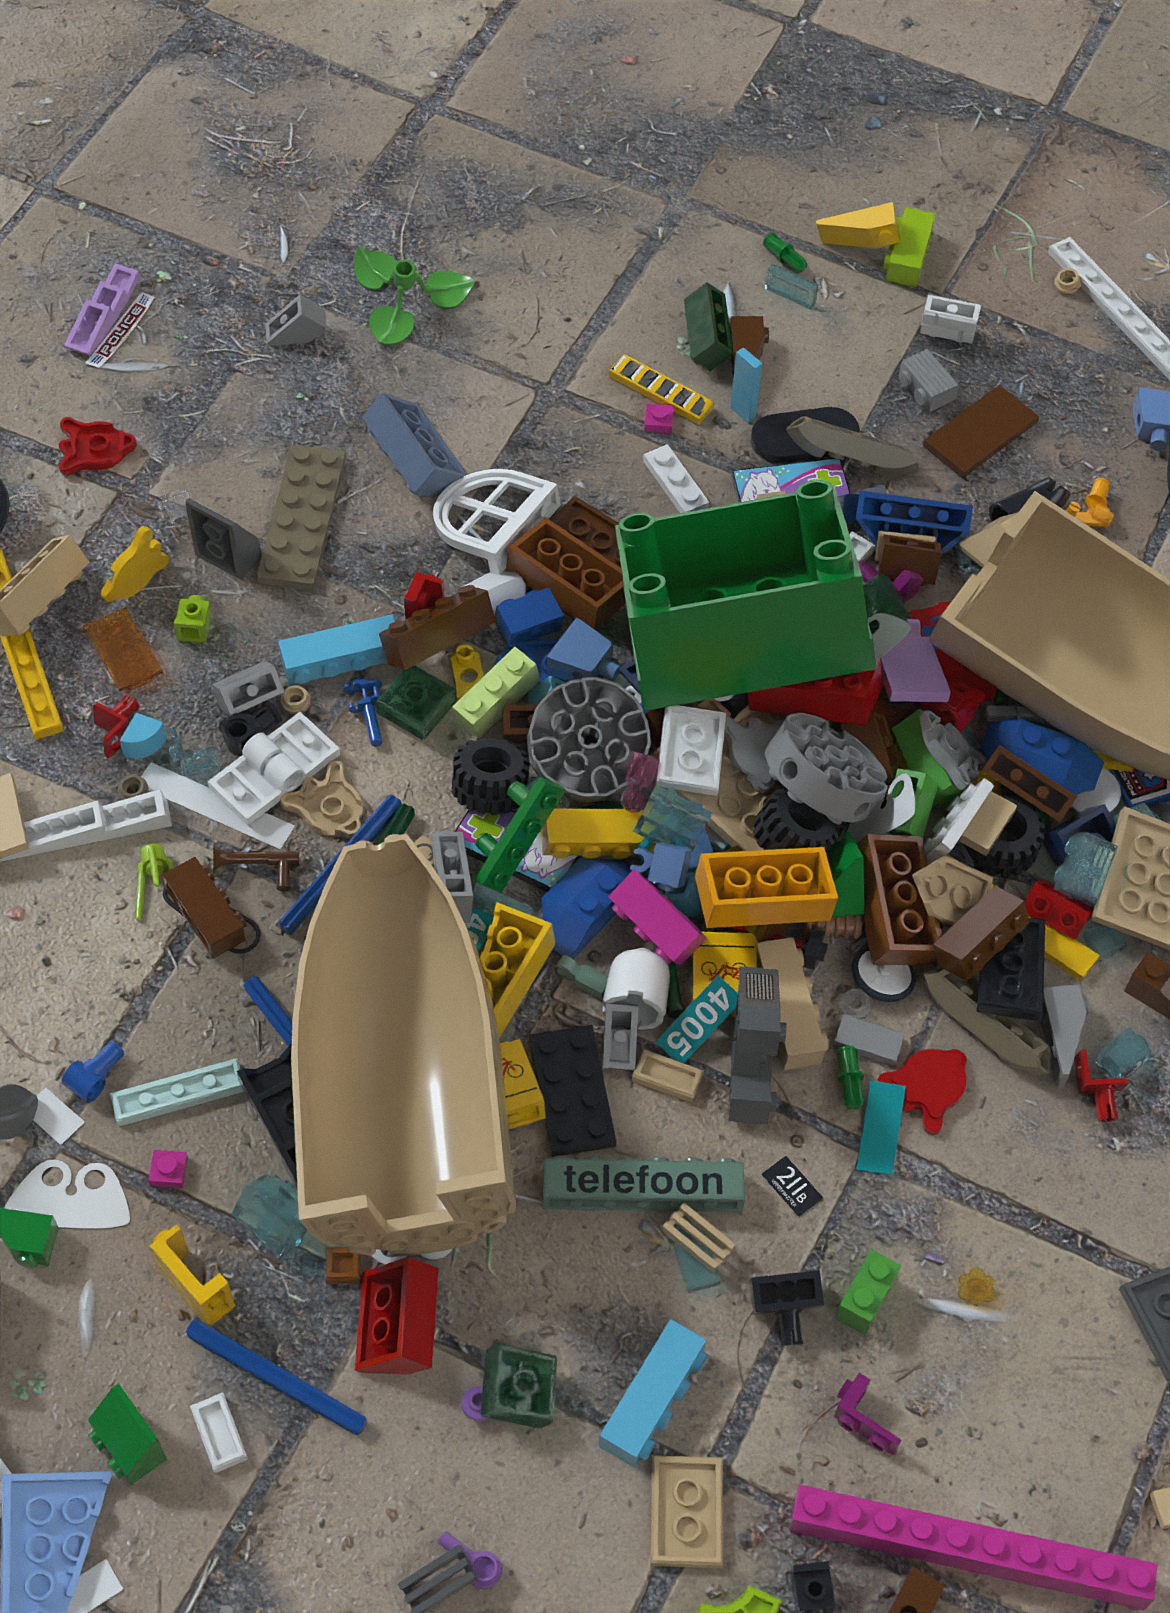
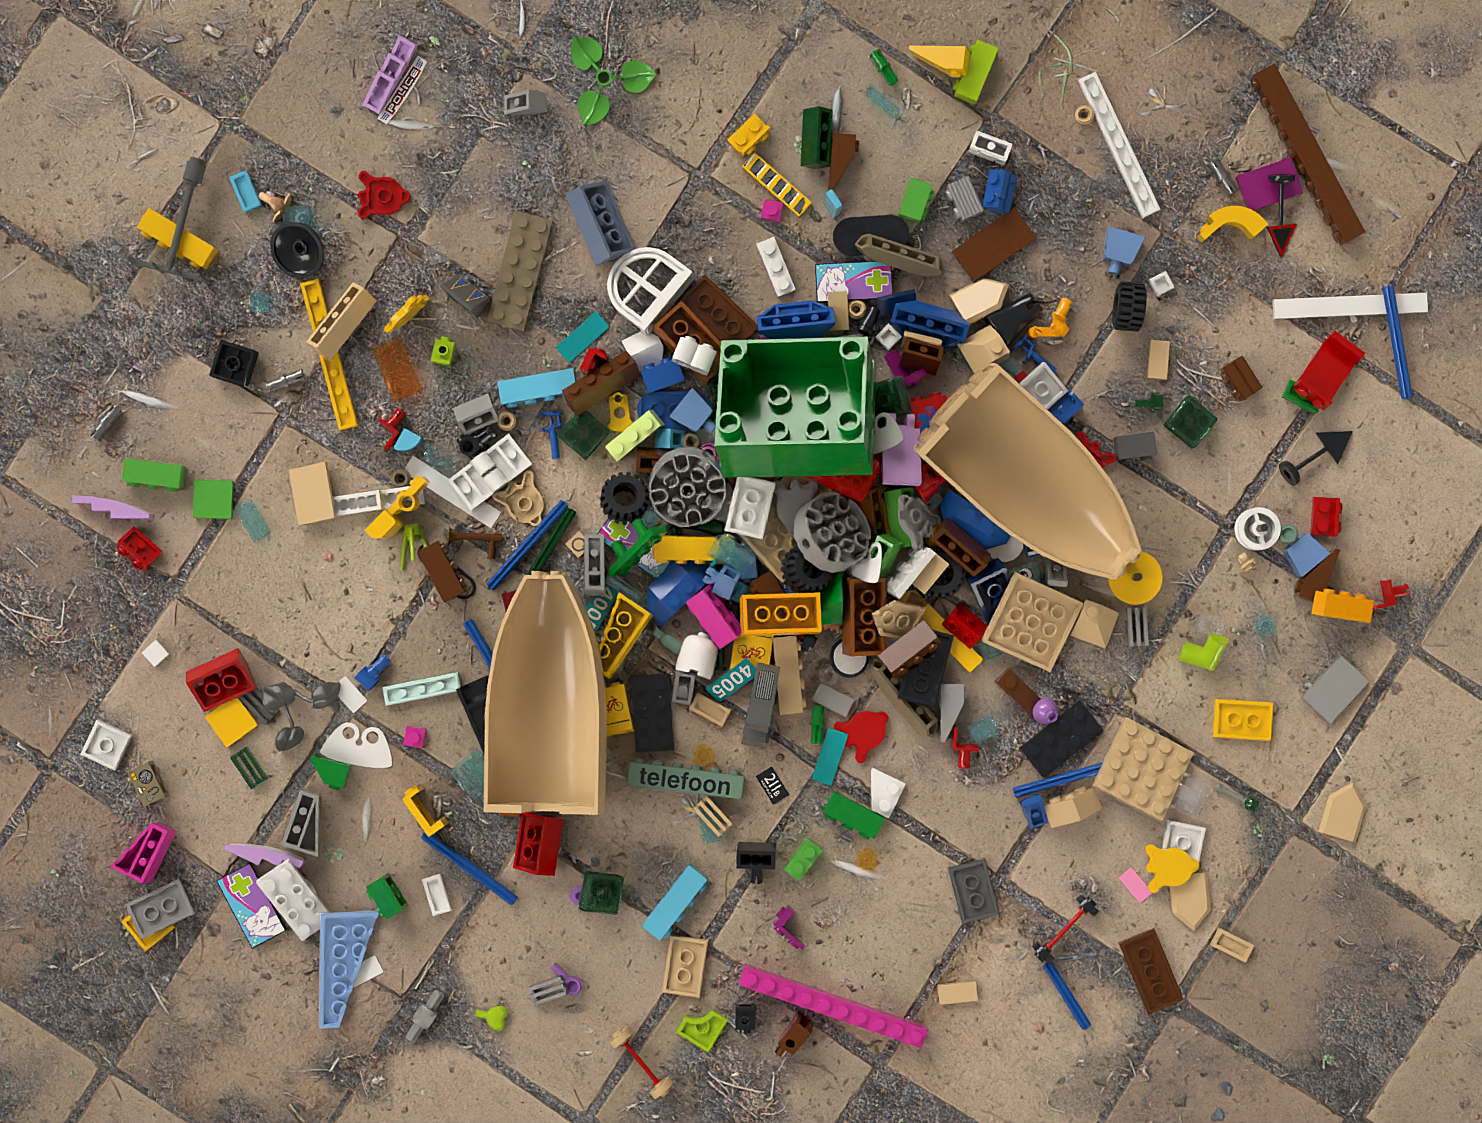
camera: 10 degrees right, 30 degrees up
clear pink plate [621,752,660,813] -> none
clear light blue brick [1054,832,1118,904] -> none
none -> yellow plate [365,476,430,539]
none -> teal sticker [555,311,610,363]
none -> white brick [671,336,717,375]
none -> clear yellow plant [693,744,714,766]
none -> yellow bracket [727,113,771,157]
none -> green brick [822,791,885,840]
none -> white wing [871,767,905,818]
none -> bright green brick [898,177,934,224]
none -> tan tile [949,278,1009,325]
none -> blue brick [982,169,1017,213]

